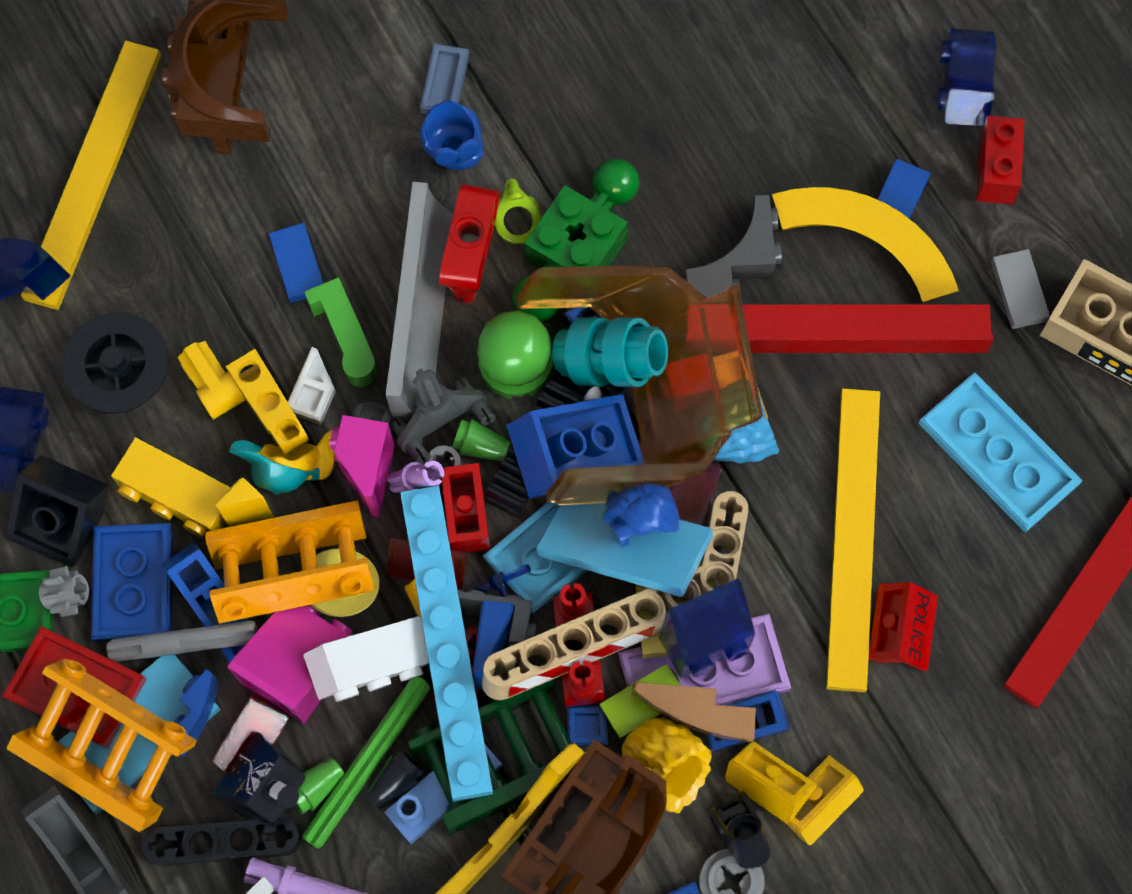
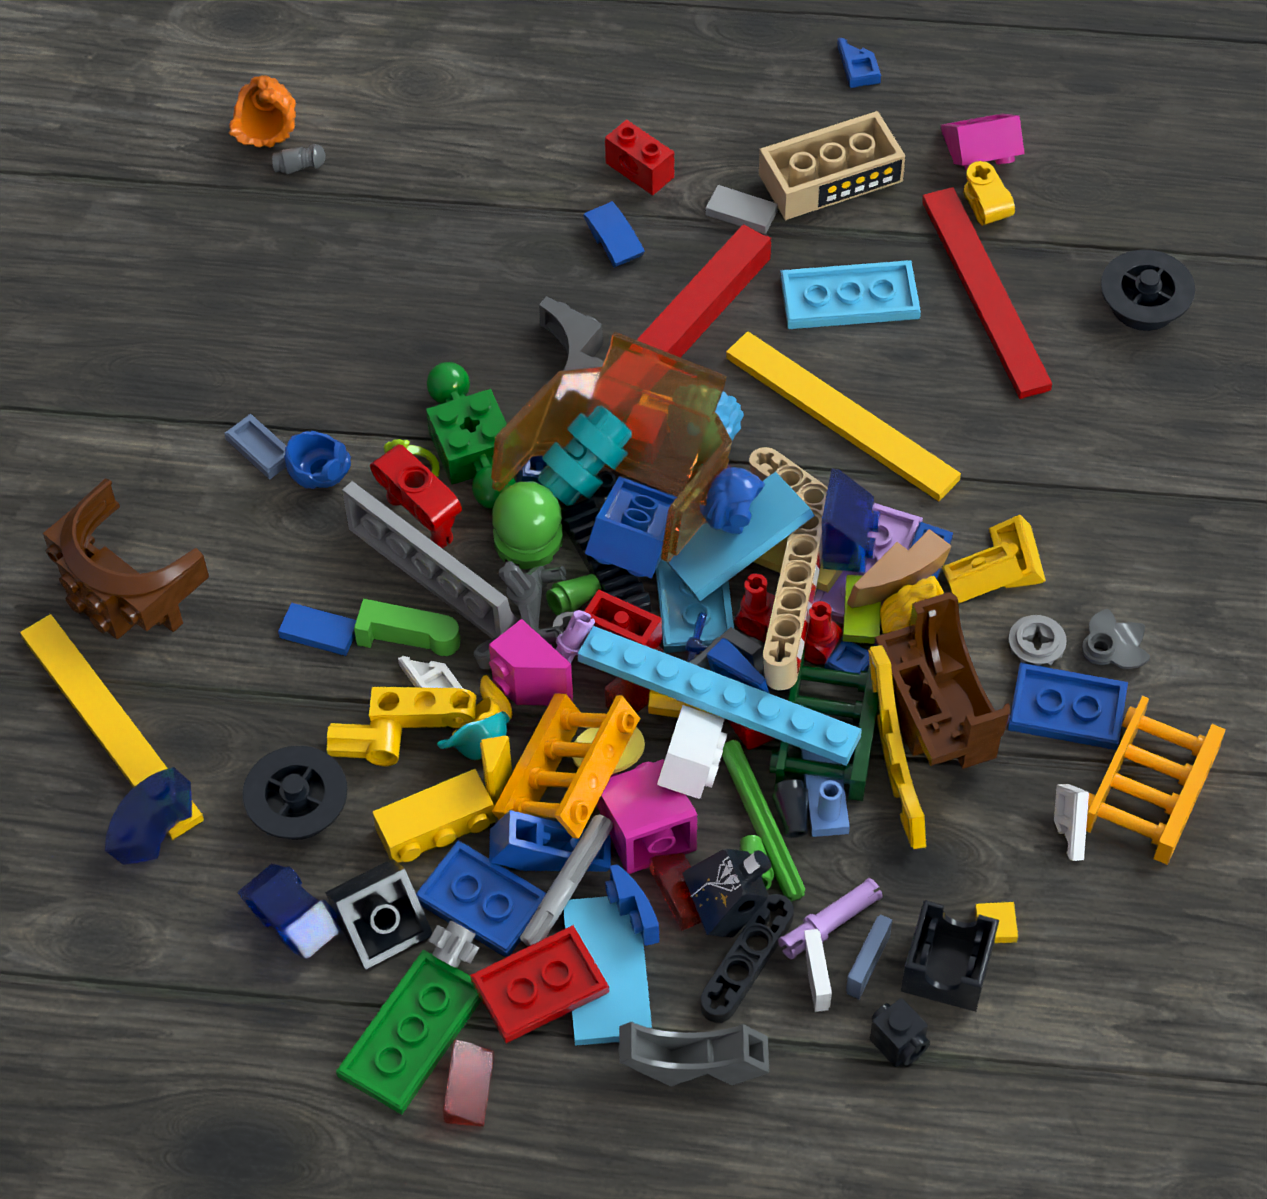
camera: 55 degrees left, 15 degrees down
light orange fence [6,659,197,832] -> none
black piece [707,791,771,869] -> none
yellow tile [772,187,959,303] -> none
red panel [868,582,938,671] -> none
clear blue brick [937,28,997,126] -> none

